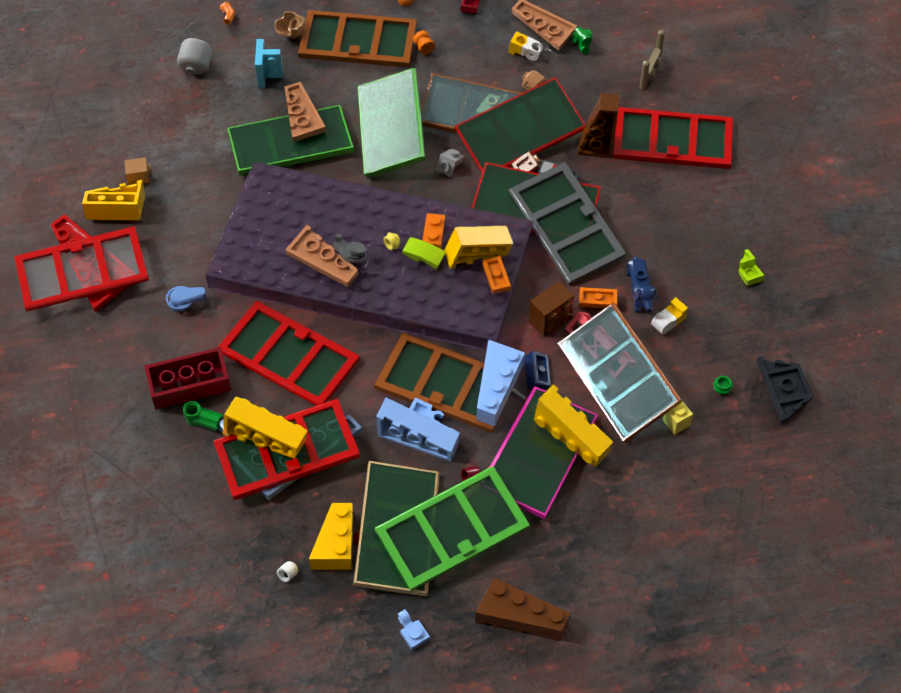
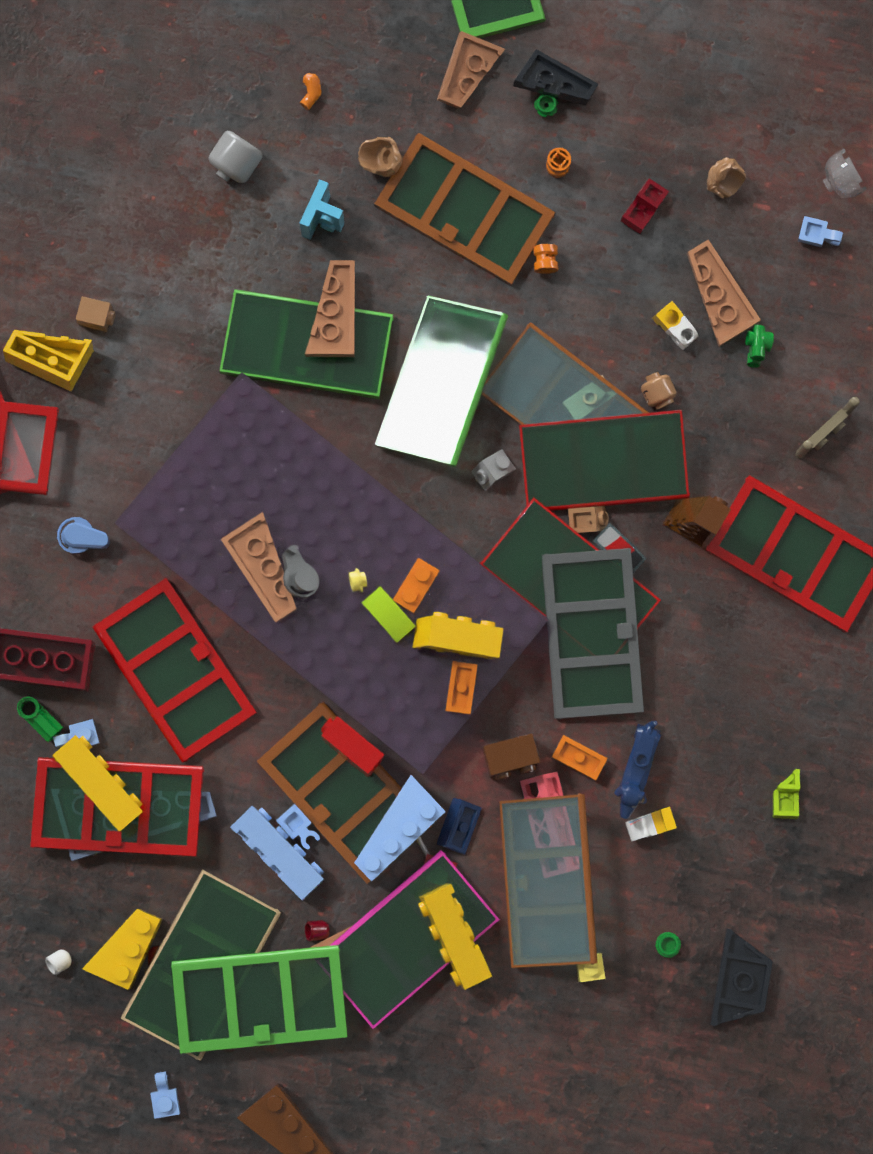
camera: 20 degrees right, 25 degrees up
none -> red brick [321,716,384,778]

